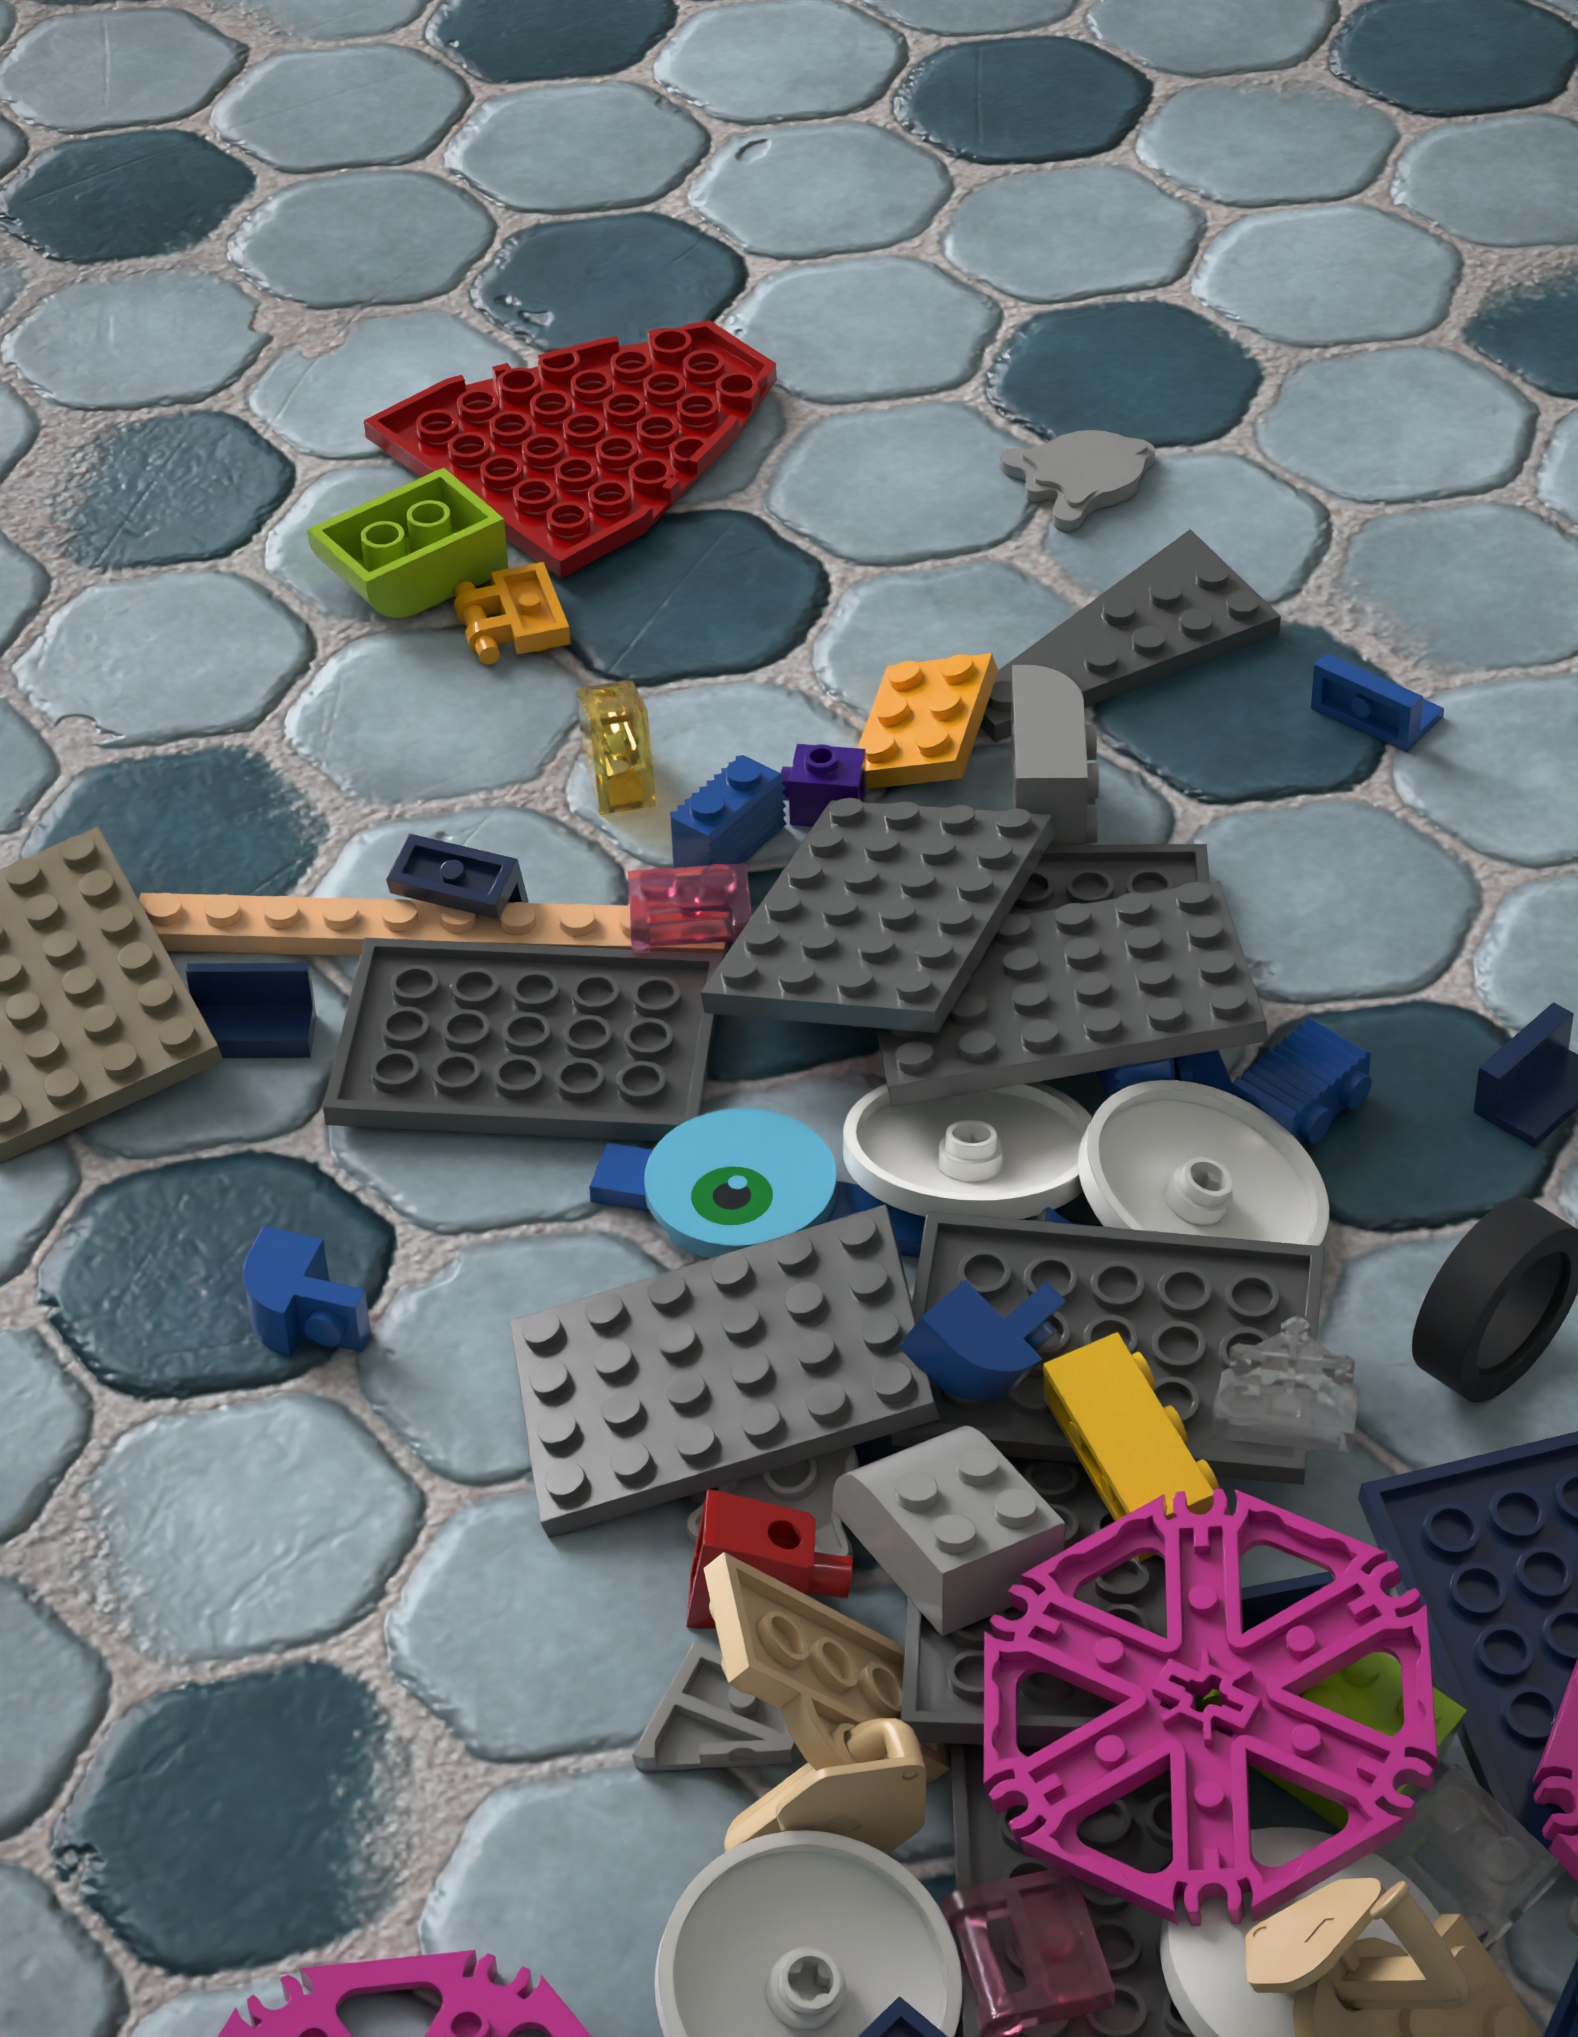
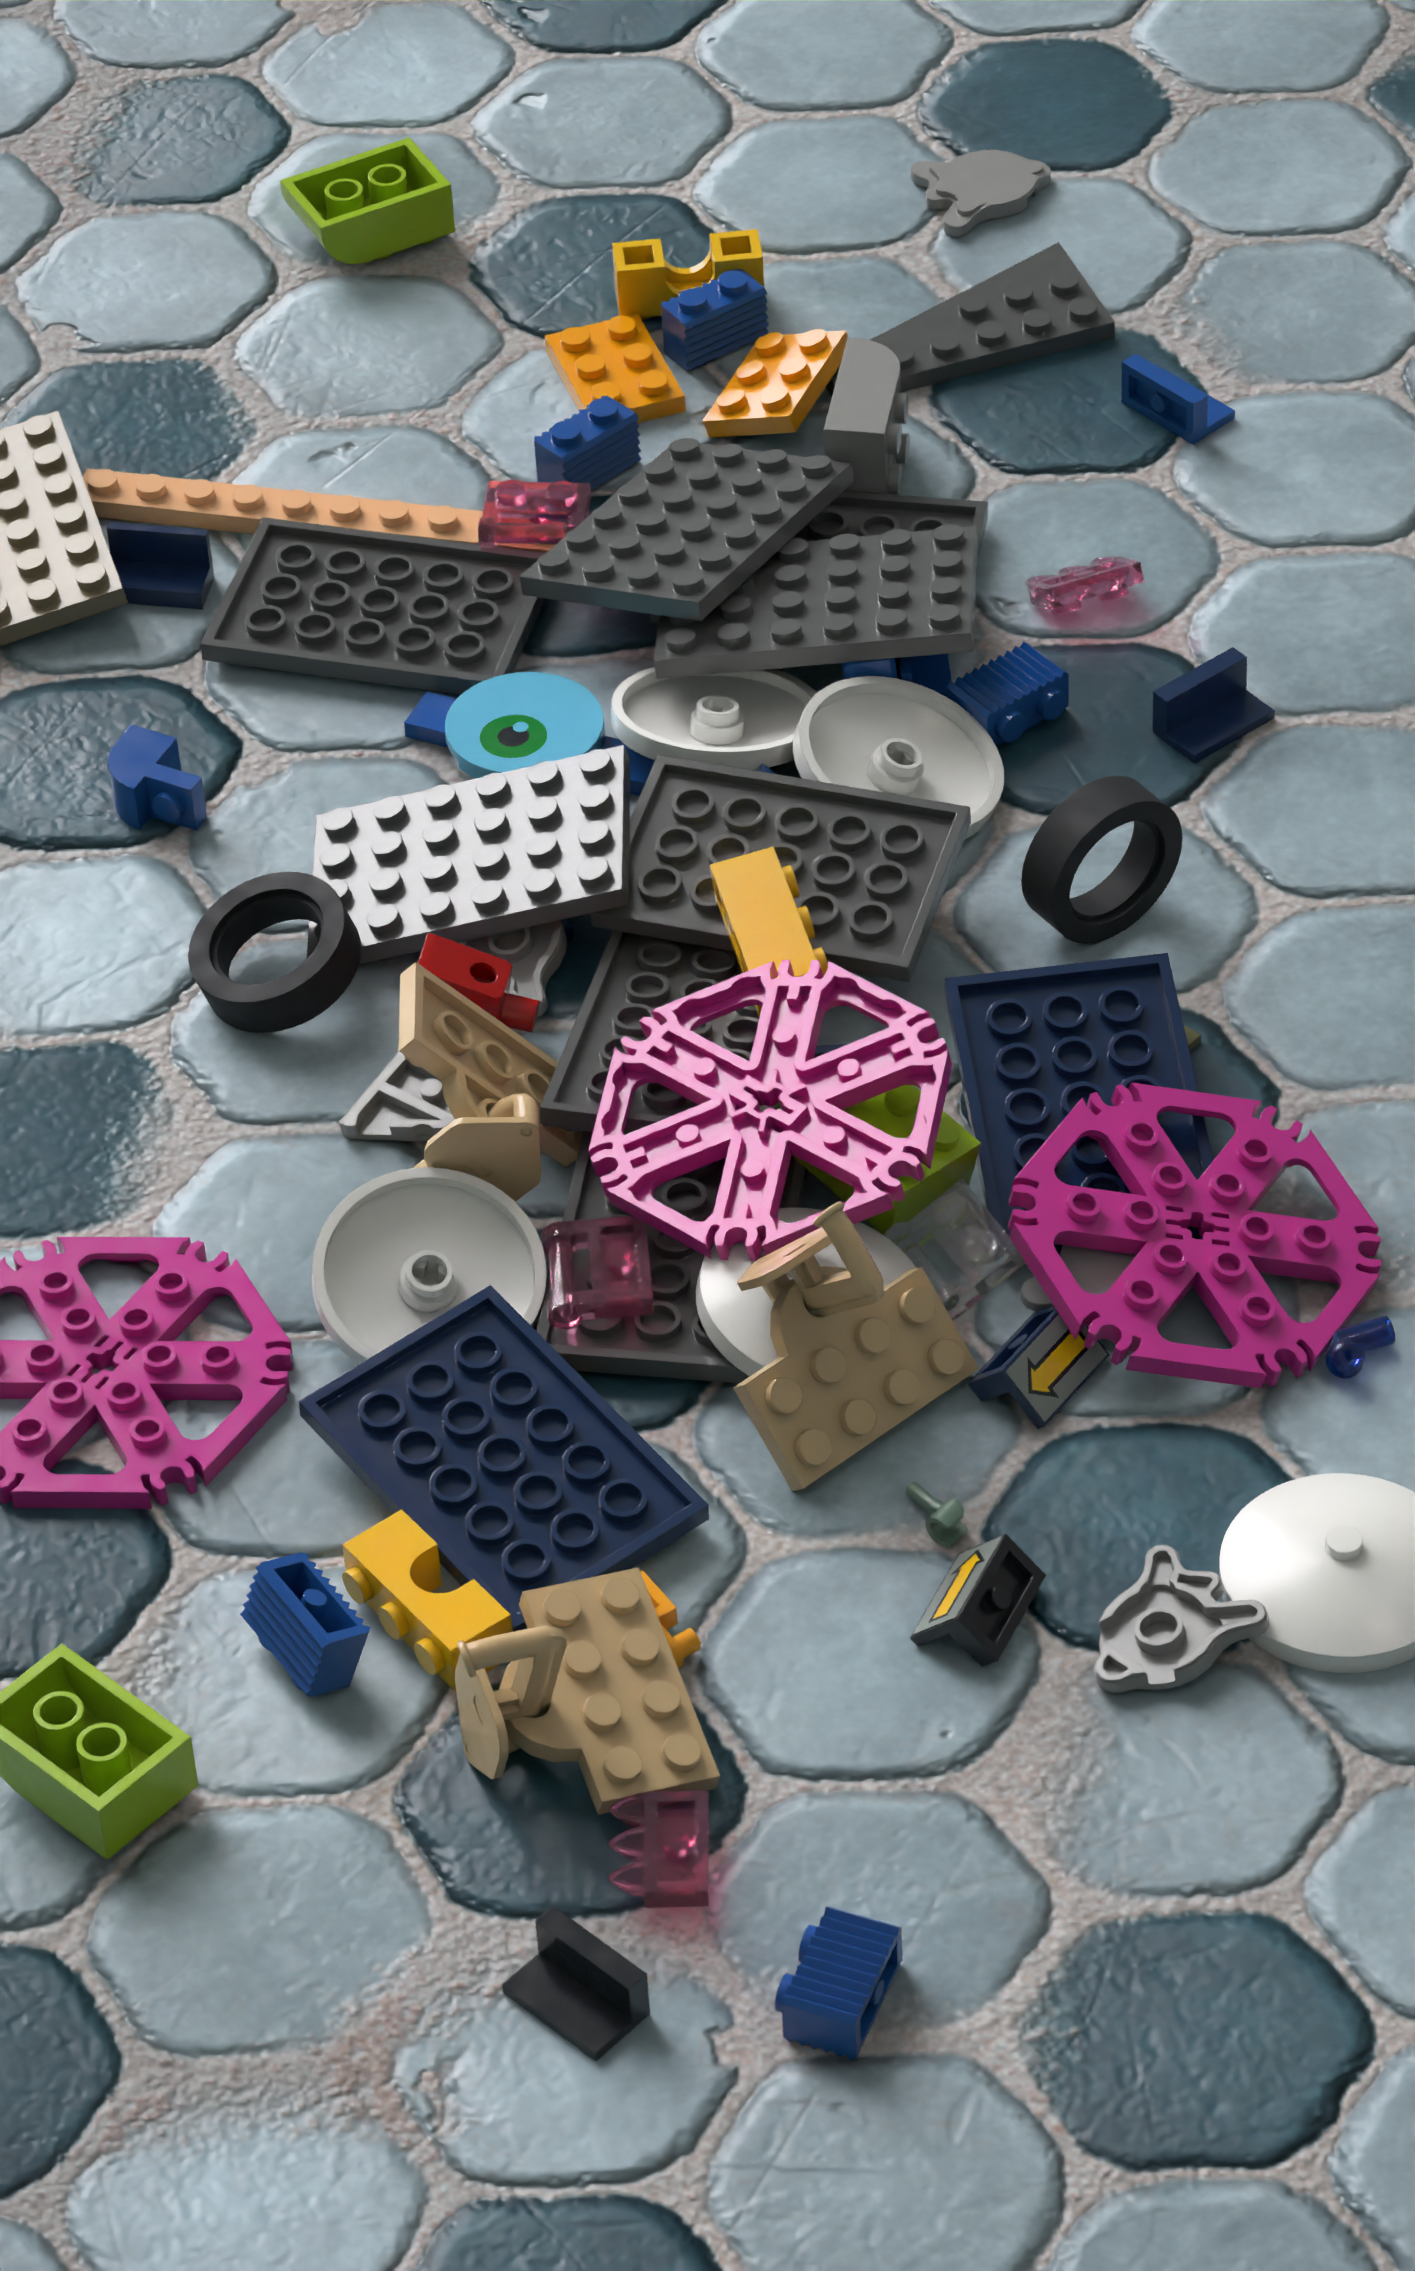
camera: 10 degrees right, 0 degrees up
red wing [364,320,777,578] -> none
dark blue panel [386,833,529,919] -> none
light orange plate [454,562,571,665] -> none
clear yellow torso [576,680,656,815] -> none
dark purple brick [781,744,866,827] -> none
light grey brick [833,1426,1065,1636] -> none
blue brick [899,1279,1066,1401] -> none
clear slope [1213,1315,1360,1454] -> none
none -> black tyre [188,871,361,1033]
none -> light orange plate [545,313,686,423]
none -> yellow arch [612,229,764,319]
none -> blue brick [661,269,769,372]
none -> clear pink plate [1026,556,1145,614]

